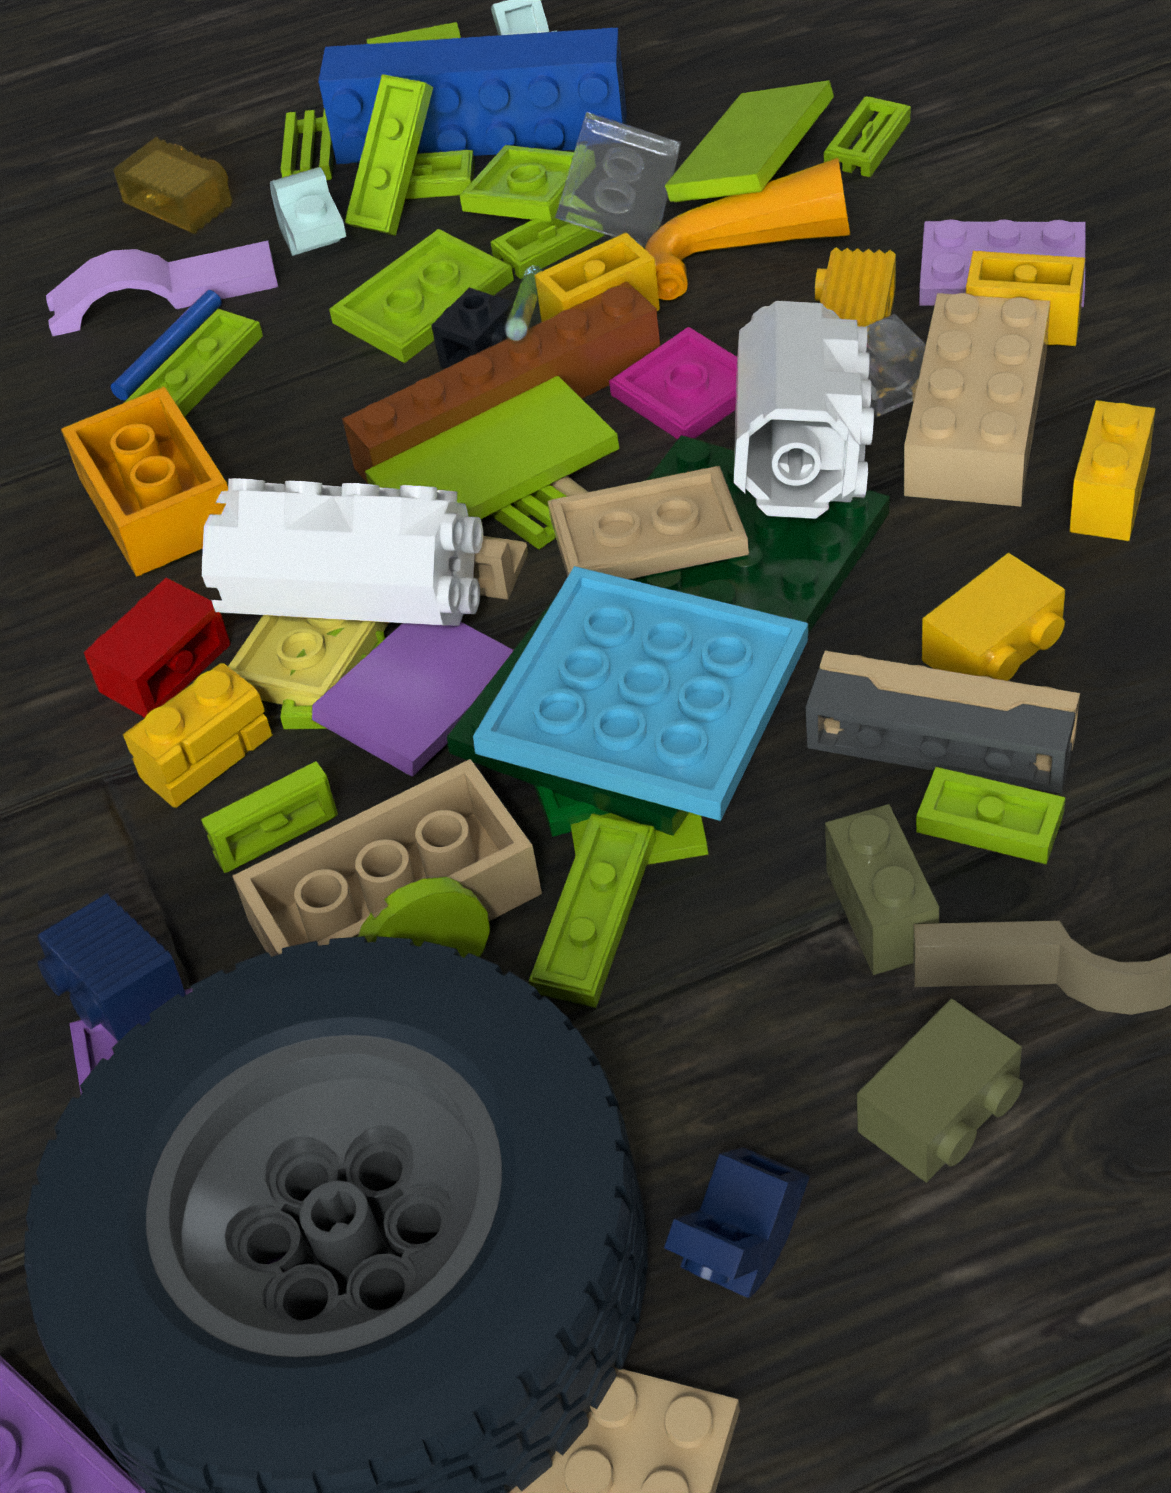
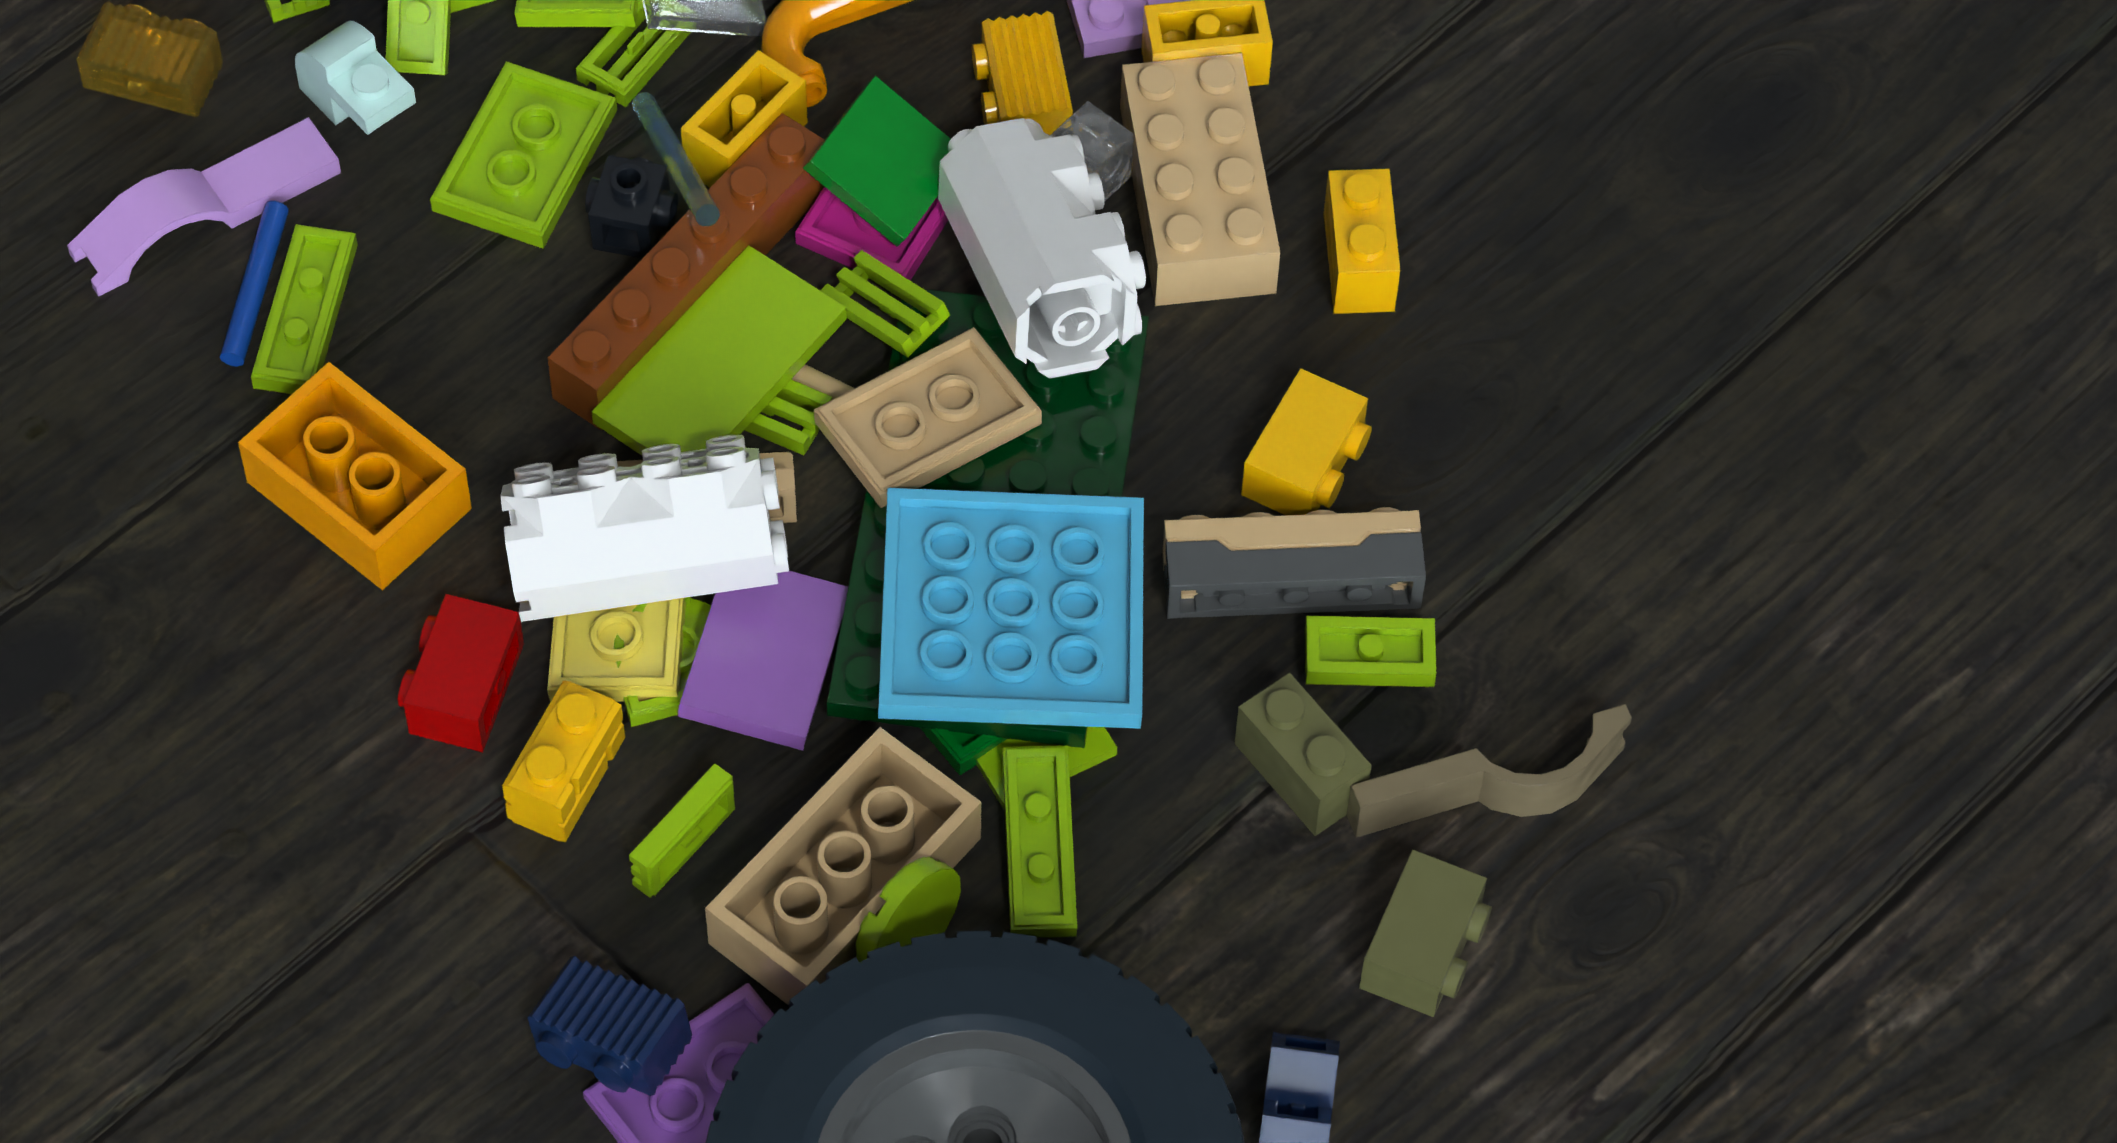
camera: 30 degrees left, 10 degrees up
none -> green tile [803,76,951,246]
none -> lime tile [820,250,950,357]

